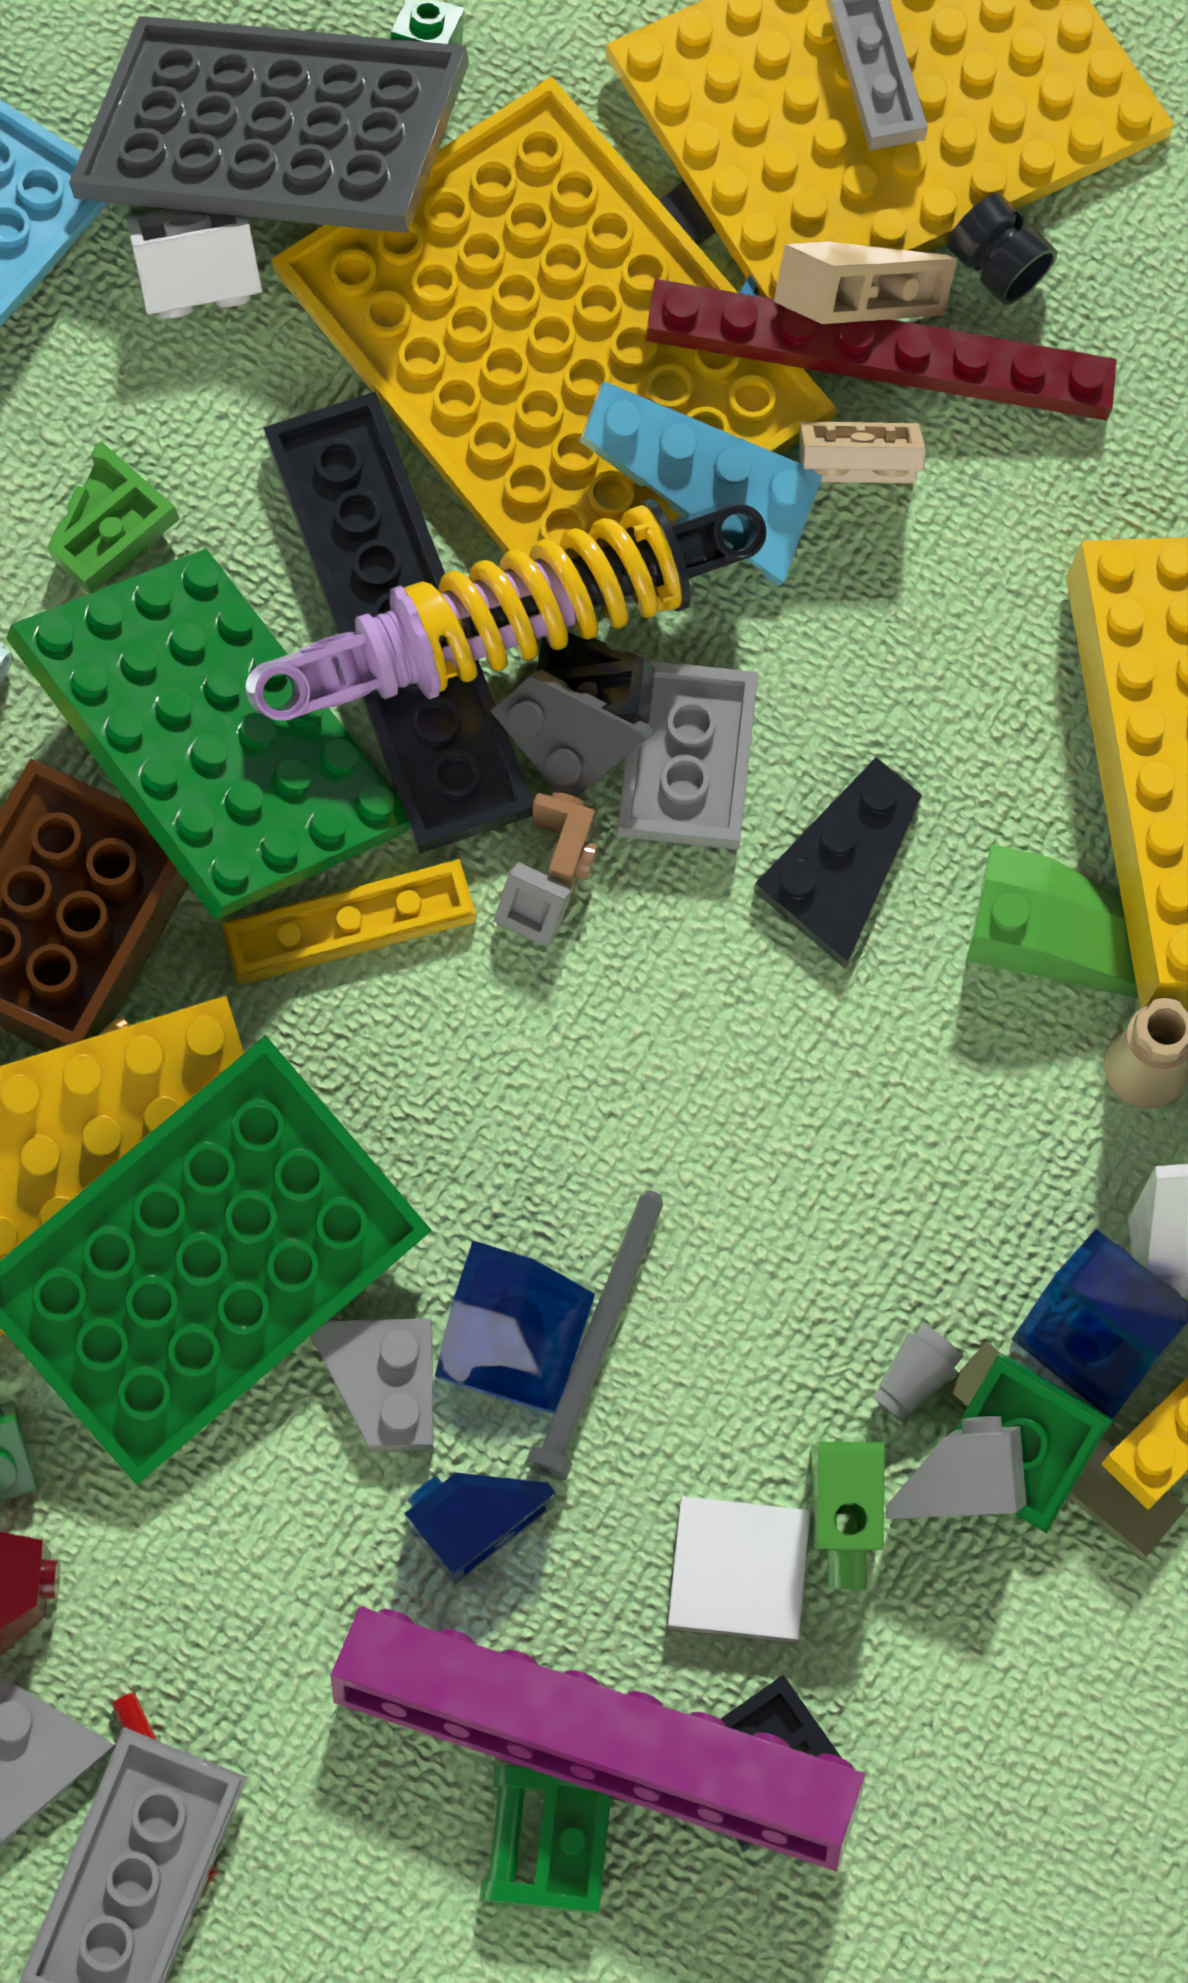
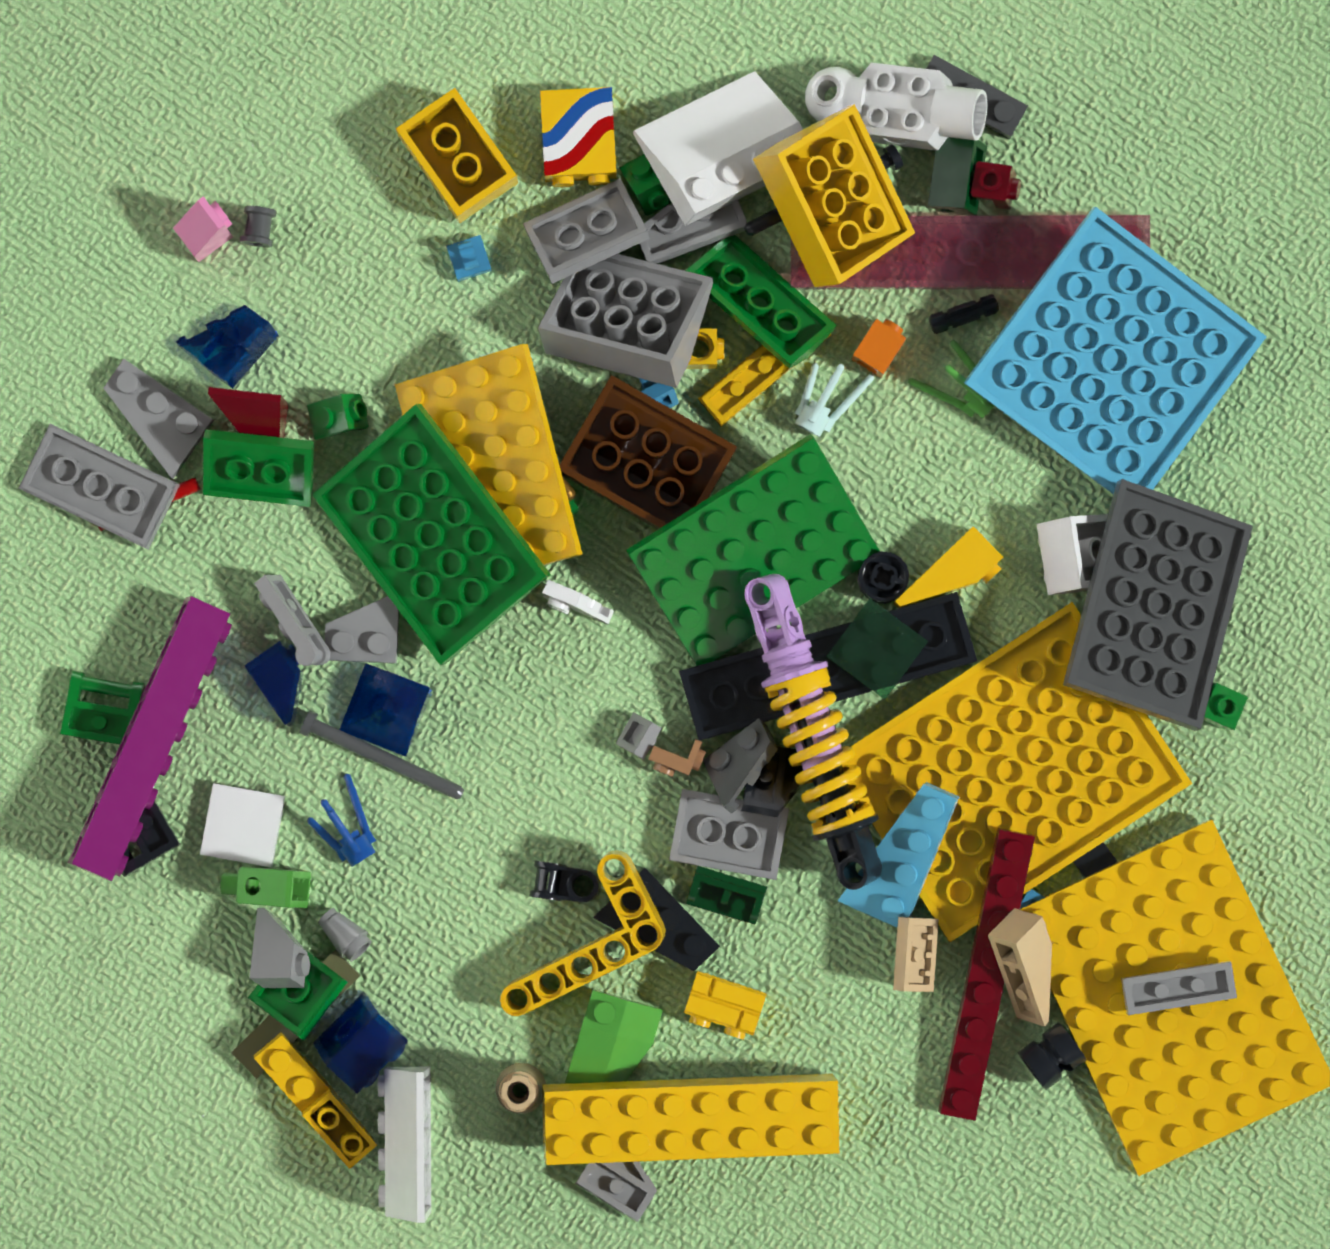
camera: 95 degrees right, 15 degrees up
bright green wing [47,441,180,594] -> none
yellow tile [221,859,477,986] -> none
none -> green plate [203,429,314,507]
none -> light grey plate [254,575,330,666]
none -> blue plant [307,774,376,867]
none -> yellow beam [500,850,666,1016]
none -> black piece [529,860,601,902]
none -> white wing [542,580,614,624]
none -> yellow brick [684,970,767,1040]
none -> dark green hinge [686,866,767,925]
none -> clear green plate [826,598,928,700]
none -> black wheel [857,551,909,604]
none -> yellow slope [893,526,1003,608]

